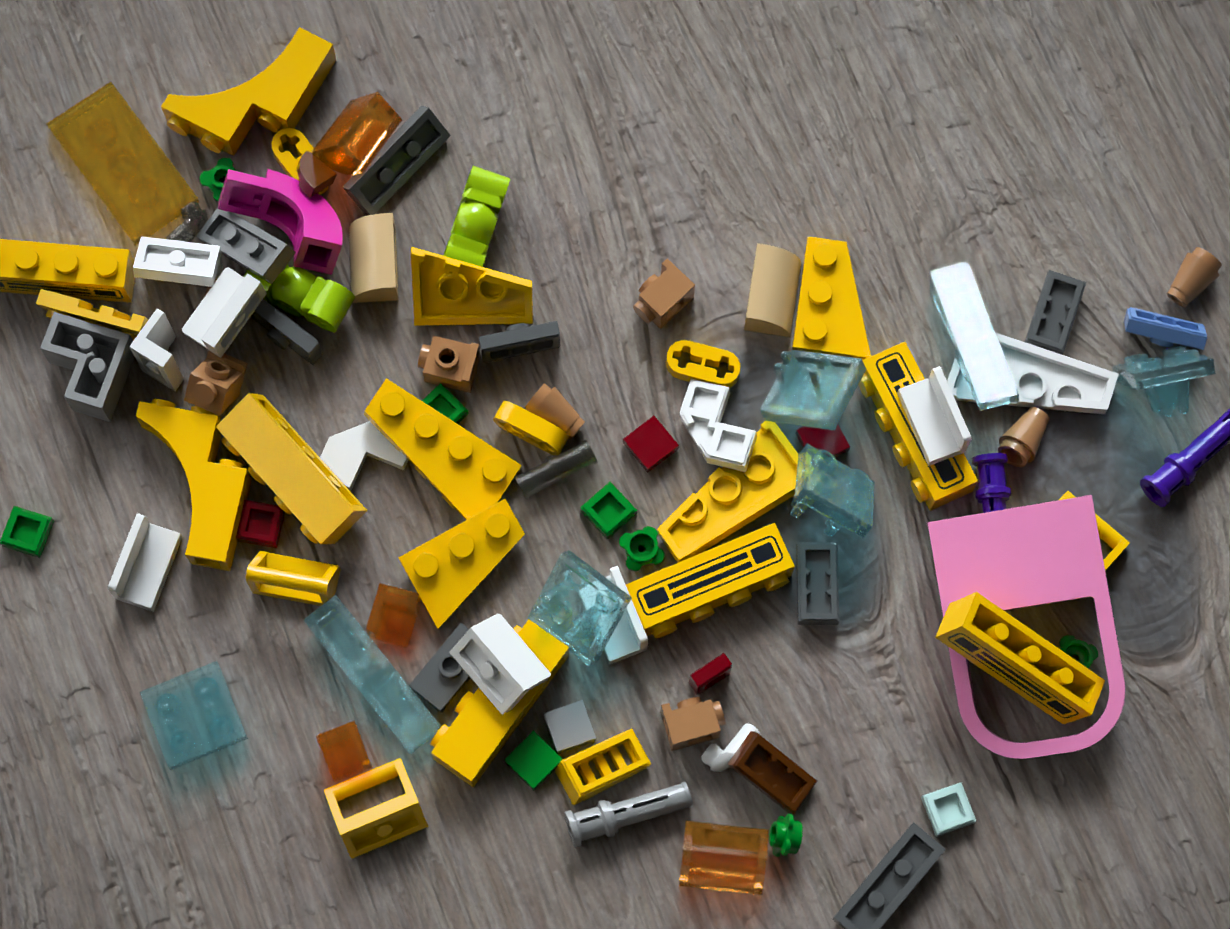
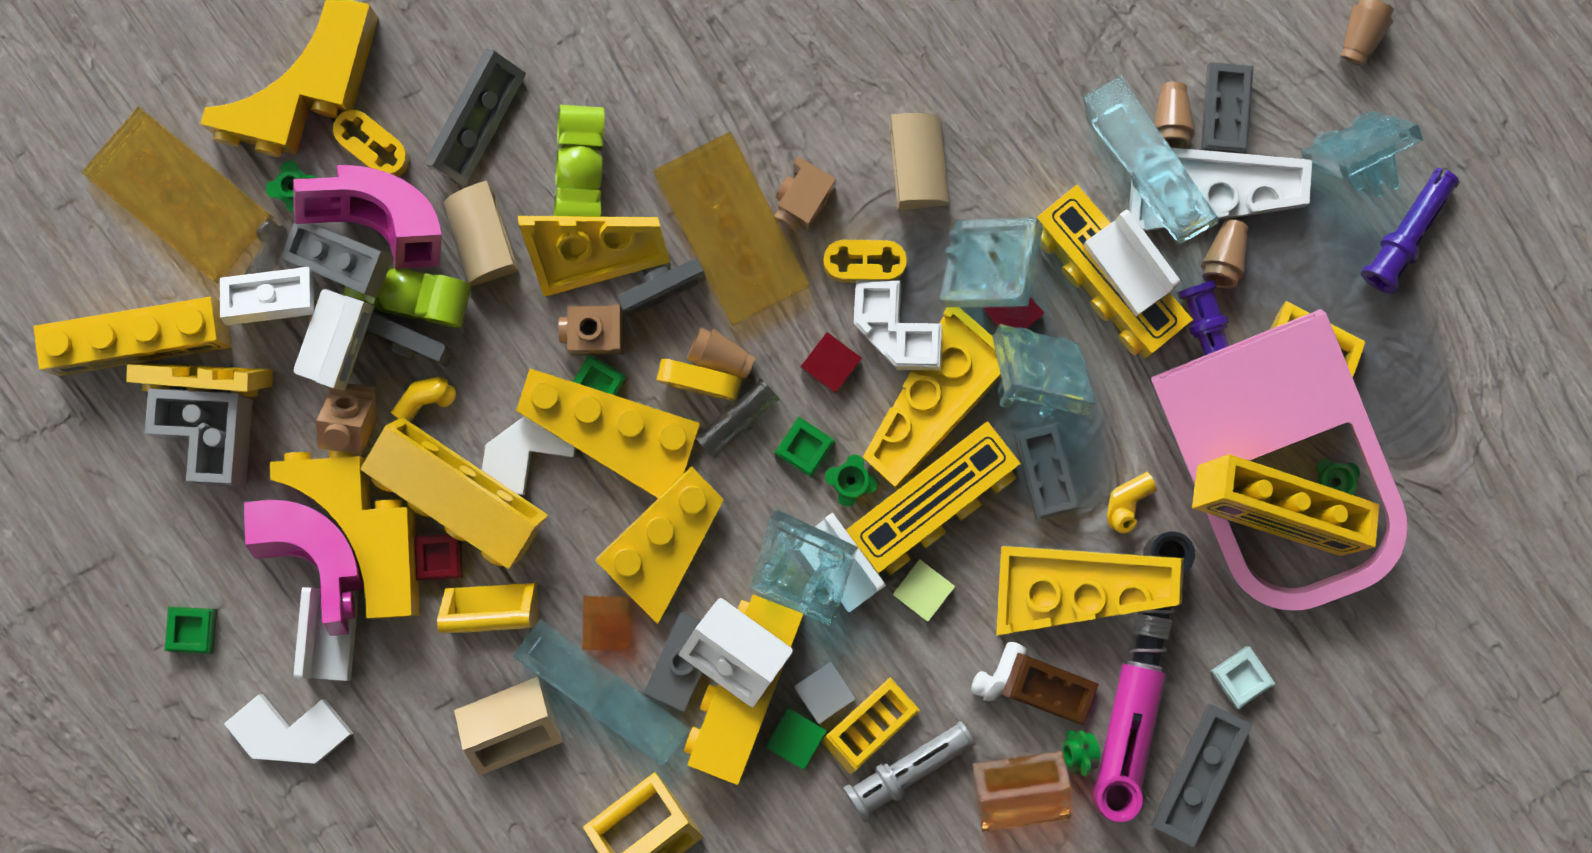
camera: 10 degrees left, 10 degrees up
white panel [129,309,184,391] -> none
clear light blue plate [140,661,248,770] -> none
reddish brown tile [297,151,337,198] -> none
clear orange brick [310,92,402,175] -> none
clear orange panel [316,721,373,782] -> none
medium nougat brick [660,697,726,751] -> none
dark red tile [689,653,732,695] -> none
yellow wing [792,236,871,362] -> none
medium blue plate [1124,307,1207,350] -> none
none -> white tile [224,694,353,764]
none -> arch [244,500,364,636]
none -> yellow arm [390,376,456,423]
none -> tan brick [454,676,563,776]
none -> clear yellow tile [653,131,810,327]
none -> yellowish green tile [892,559,955,622]
none -> yellow wing [996,546,1184,636]
none -> dark pink piece [1091,531,1195,822]
none -> yellow arm [1106,472,1157,534]
none -> medium nougat cone [1151,82,1195,149]

